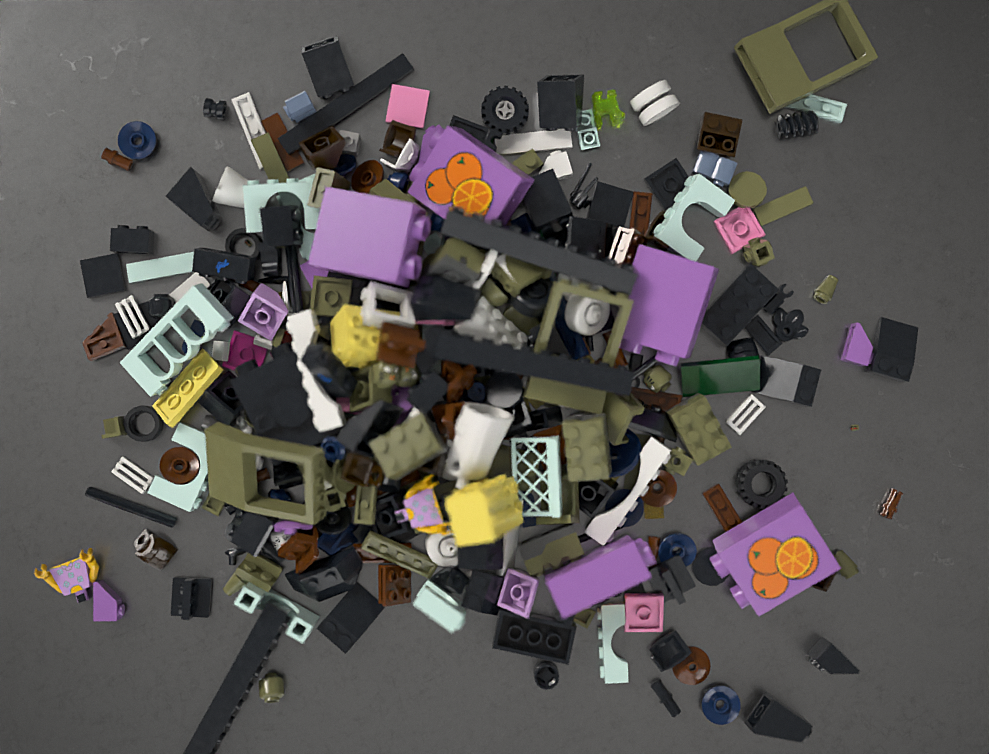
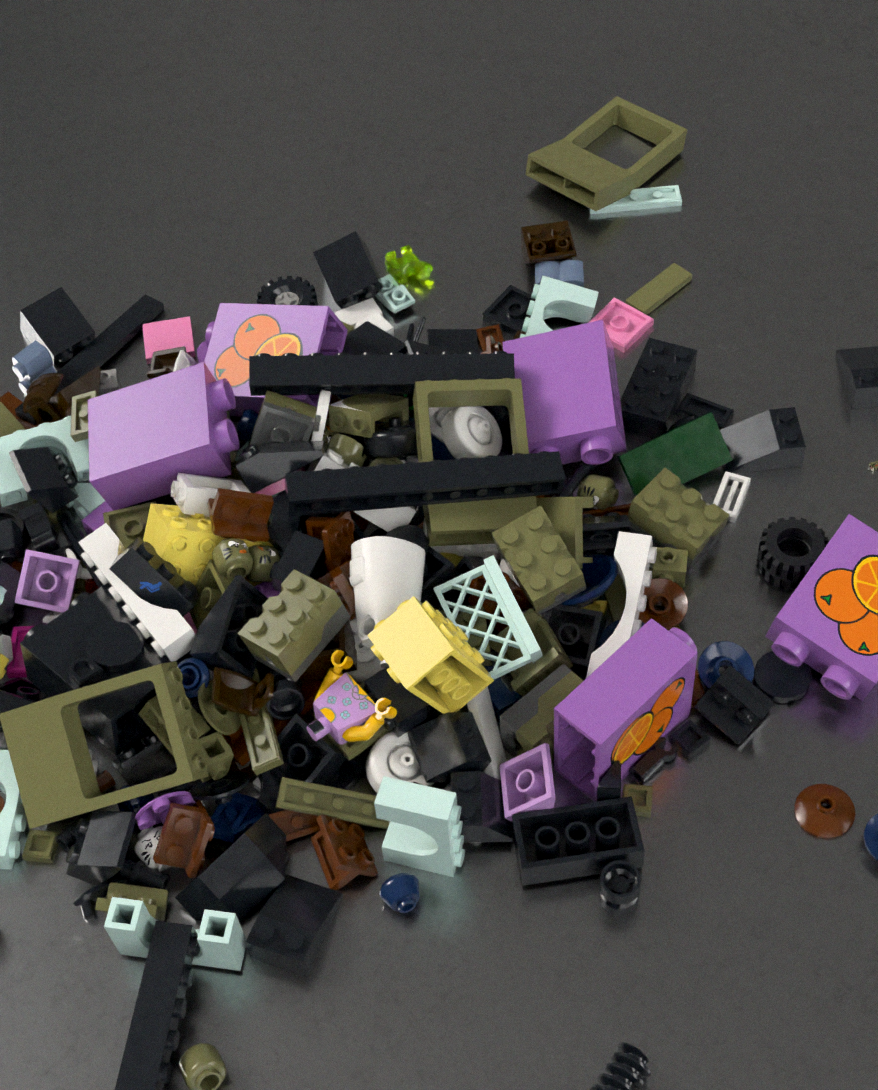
camera: 15 degrees left, 35 degrees down
black bracket [171,577,212,620] -> none
olive cone [223,572,249,596] -> none
light aqua arch [597,602,629,684] -> none
bright pink tile [624,593,664,632] -> none
white wheel [630,80,680,126] -> none
black piece [649,631,692,672] -> none
black axle [651,679,681,718] -> none
reddish brown tile [702,483,742,532] -> none
olive tile [728,171,767,209] -> none
olive brick [743,237,775,267] -> none
black bar [762,284,794,316] -> none
black plate [773,307,809,342] -> none
black piece [776,110,819,139] -> none
olive cone [813,275,838,304] -> none
medium lavender slope [841,322,874,367] -> none
none -> dark brown piece [23,373,64,424]
none -> dark blue cone [379,873,419,913]

